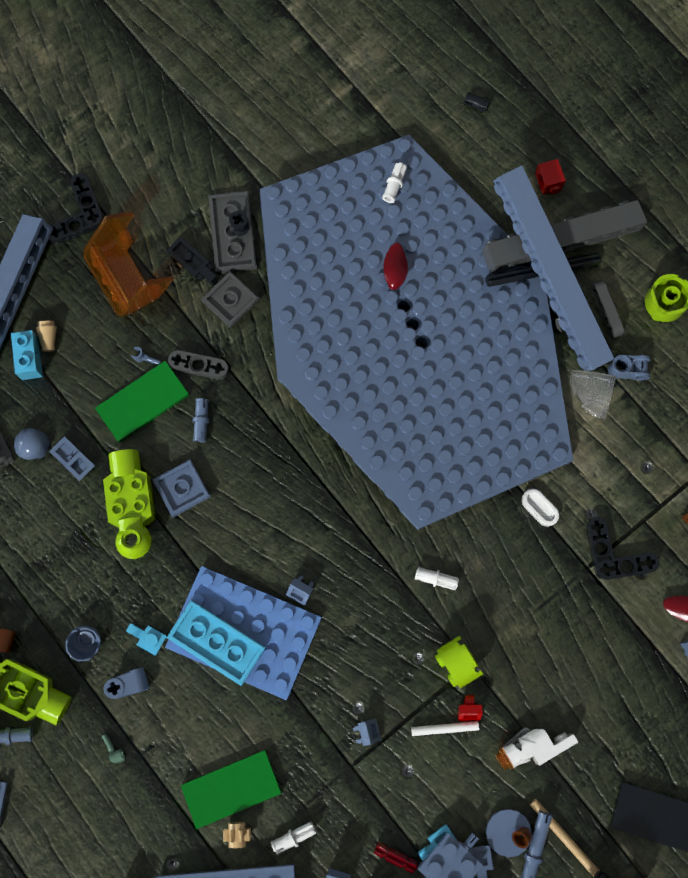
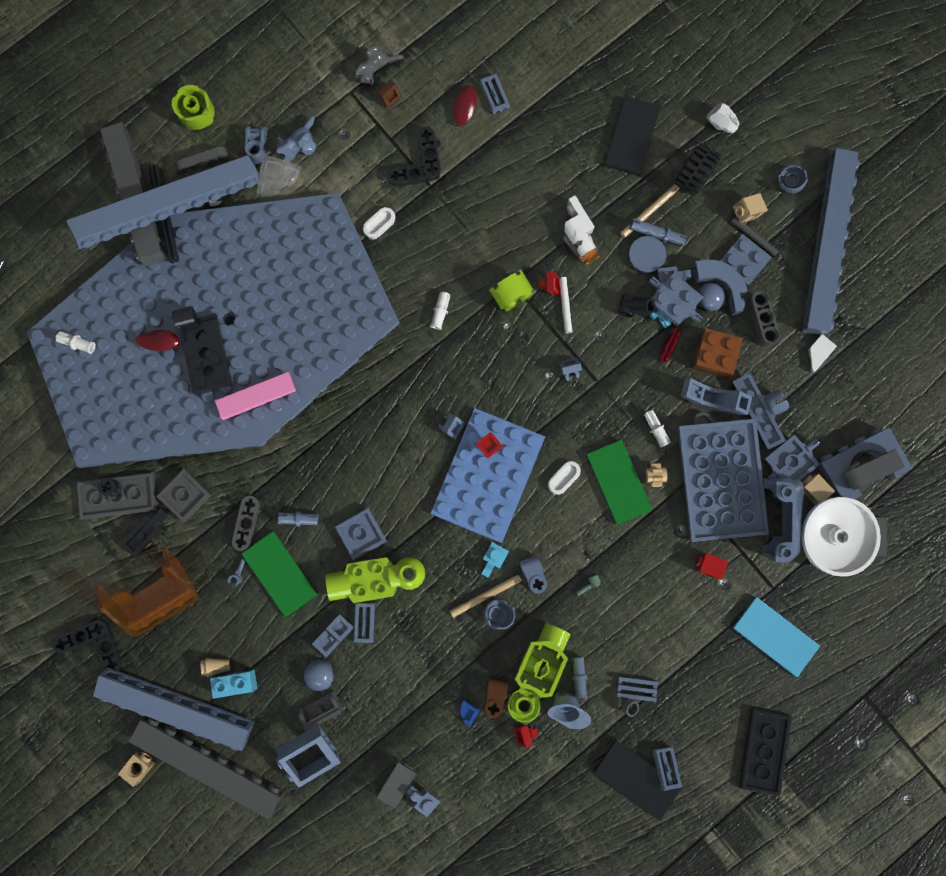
camera: 90 degrees left, 5 degrees up
medium azure tile [167,600,266,686] -> none
reddish brown hinge [512,827,533,848] -> none
red brick [535,159,566,195] -> none
none -> black hinge [172,306,233,396]
none -> bright pink tile [215,372,296,420]
none -> sand blue animal [276,116,316,163]
none -> sand blue tile [354,603,375,643]
none -> tan bar [450,574,522,617]
none -> red tile [476,432,503,459]
none -> white tile [548,461,581,495]
none -> black piece [617,294,656,318]

